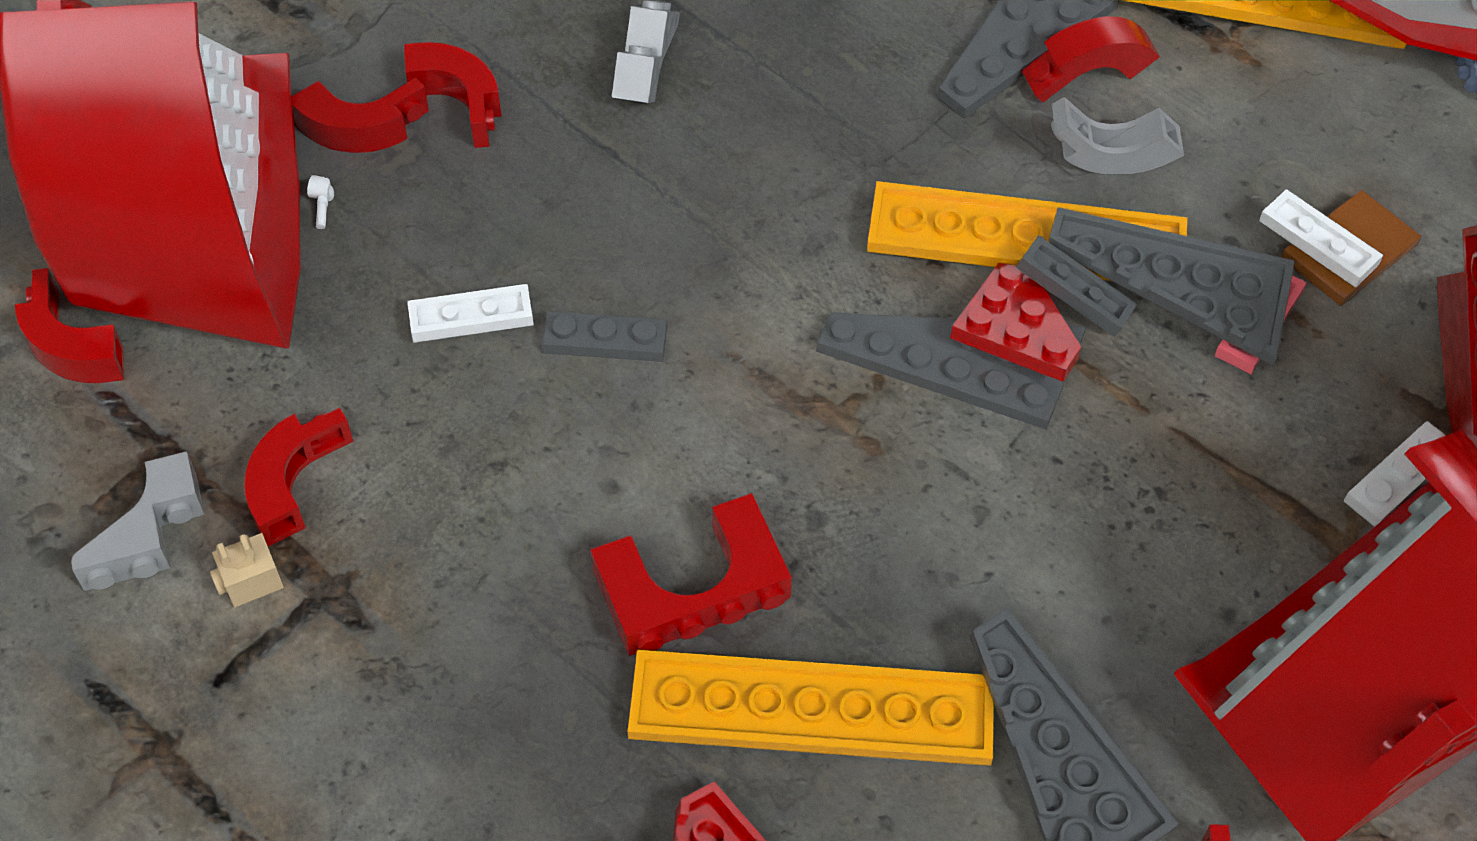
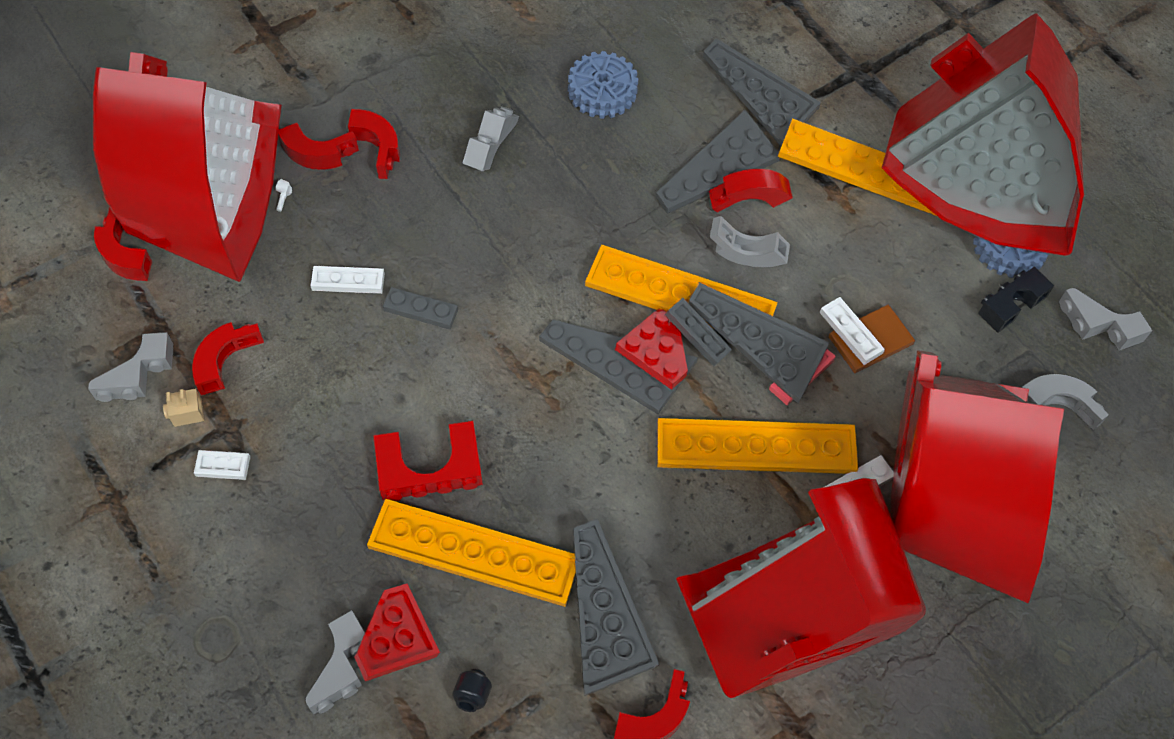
camera: 10 degrees right, 5 degrees up
none -> white plate [194,450,250,480]
none -> light orange plate [657,418,858,474]

